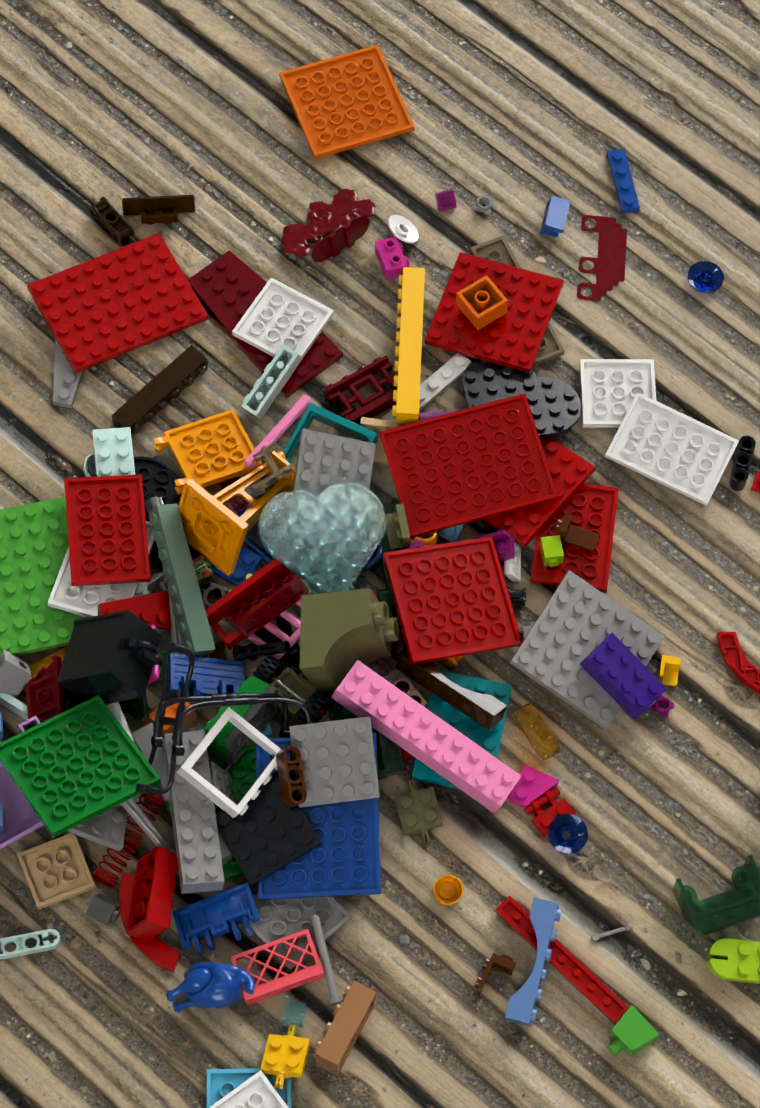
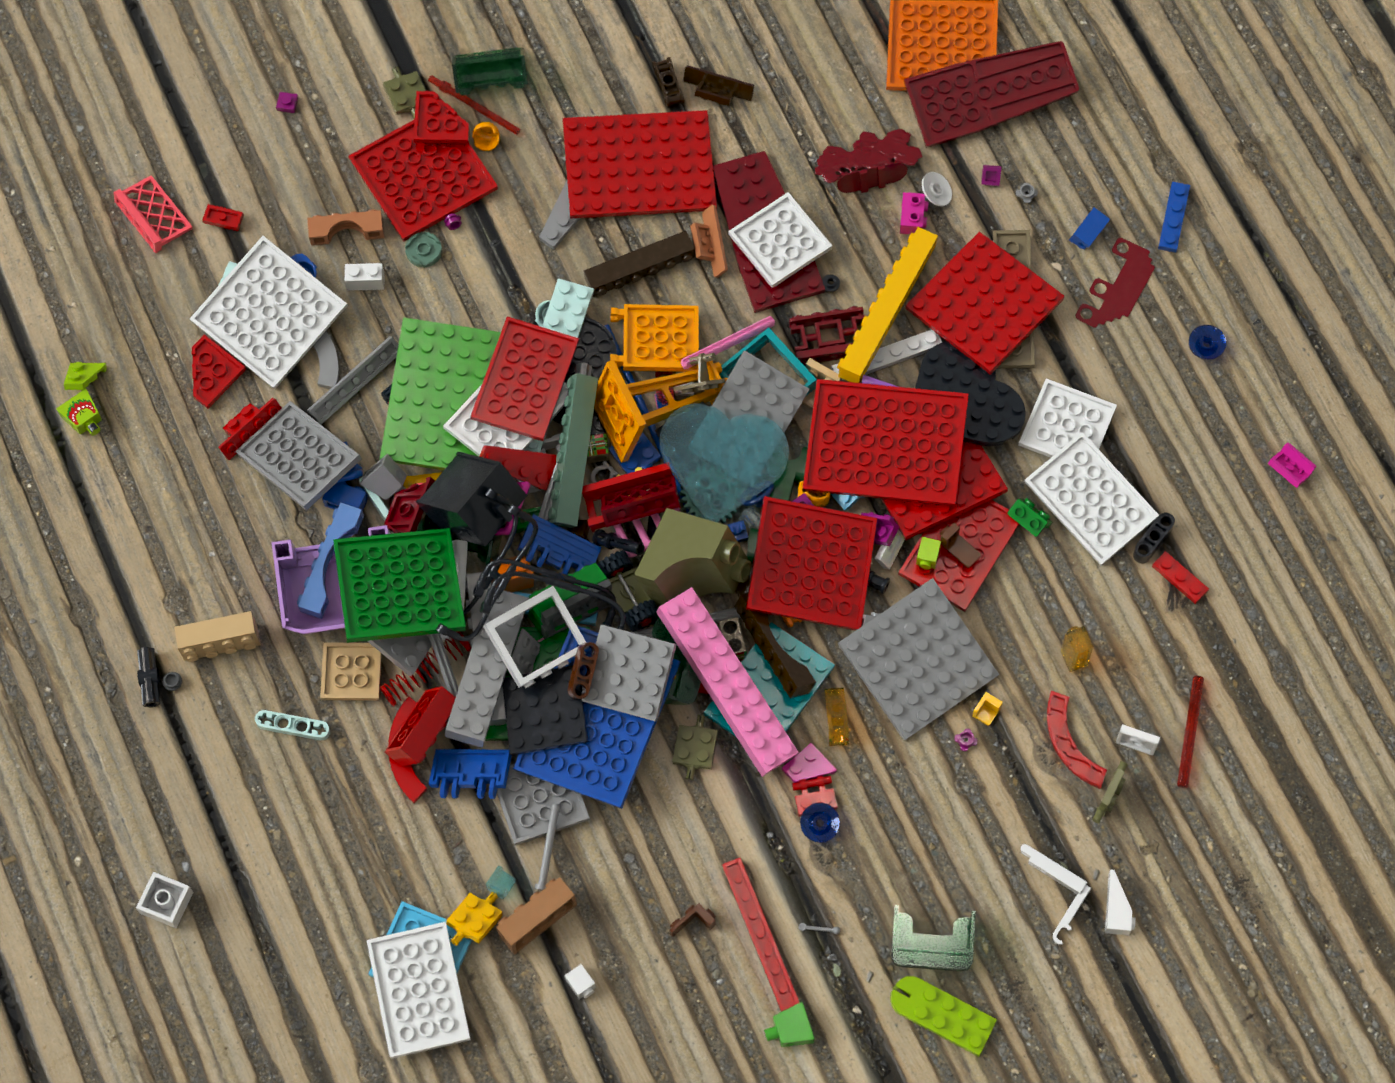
camera: 30 degrees right, 5 degrees up
dark grey brick [85,894,121,925] -> none
blue piece [166,962,255,1012] -> none
coral fence [231,929,325,1006] -> none
light aqua brick [241,344,303,420] -> none
olive bracket [384,503,410,550] -> none
light orange hair [433,875,464,906] -> none
orange brick [456,275,508,331] -> none
medium blue arch [505,897,562,1027] -> none
dark purple brick [579,633,667,720] -> none
none -> white brick [565,964,596,999]
none -> nougat bracket [690,205,728,278]
none -> clear brick [739,505,761,529]
none -> black plate [822,274,840,293]
none -> dark red wing [904,41,1079,148]
none -> green bracket [1007,498,1053,537]
none -> clear yellow brick [1061,626,1093,672]

